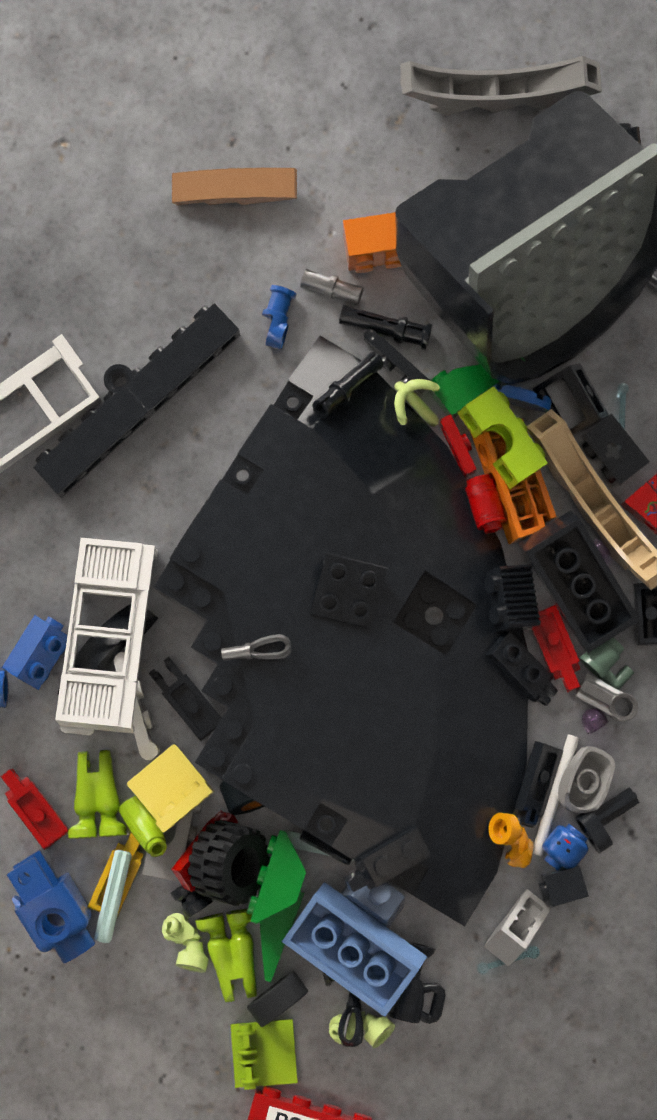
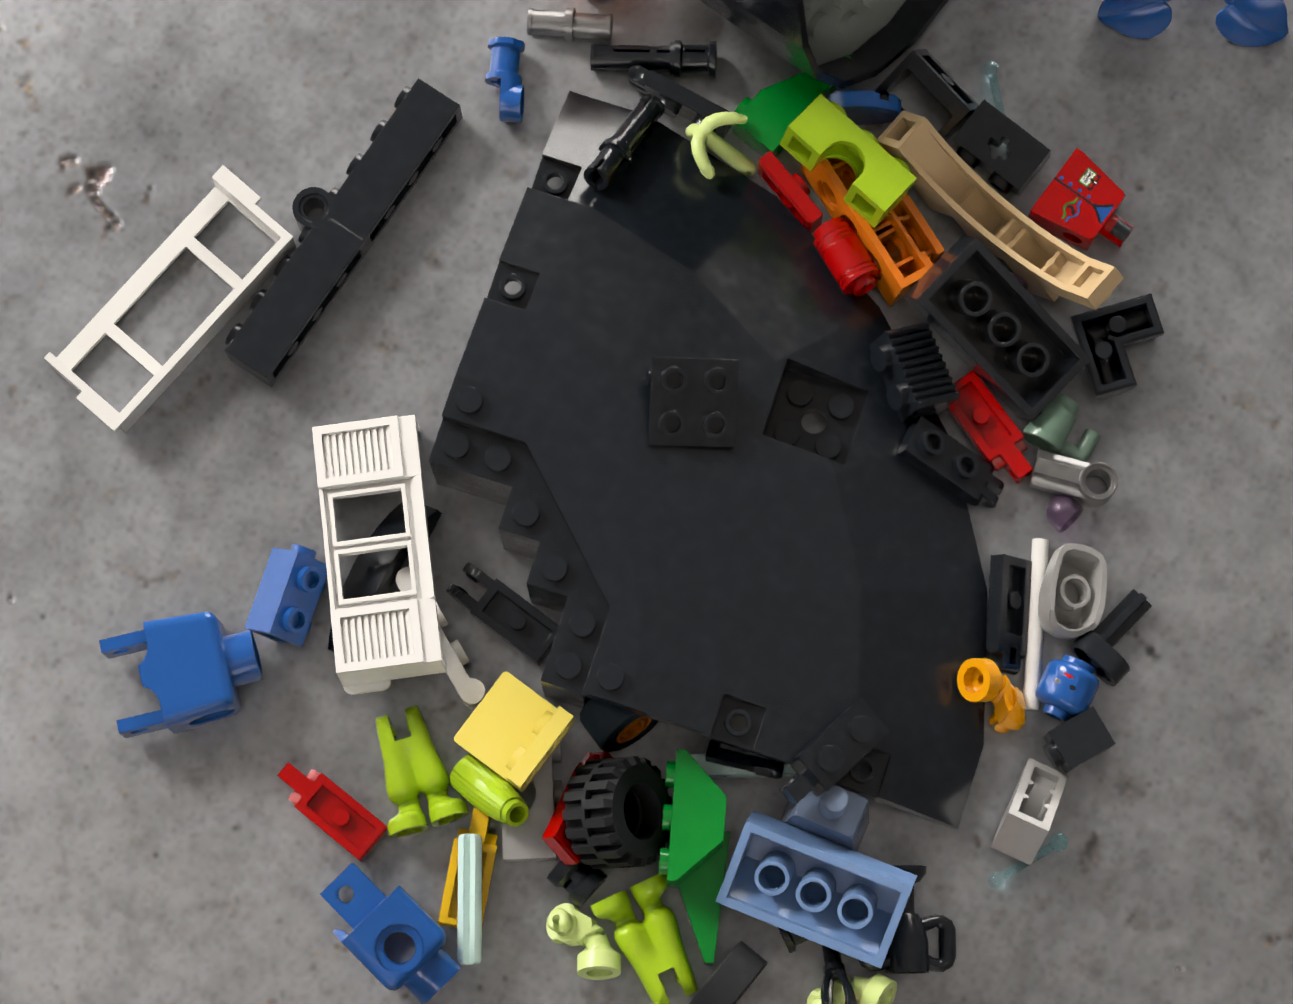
camera: 15 degrees left, 5 degrees down
flat silver piece [221,634,291,661] -> none

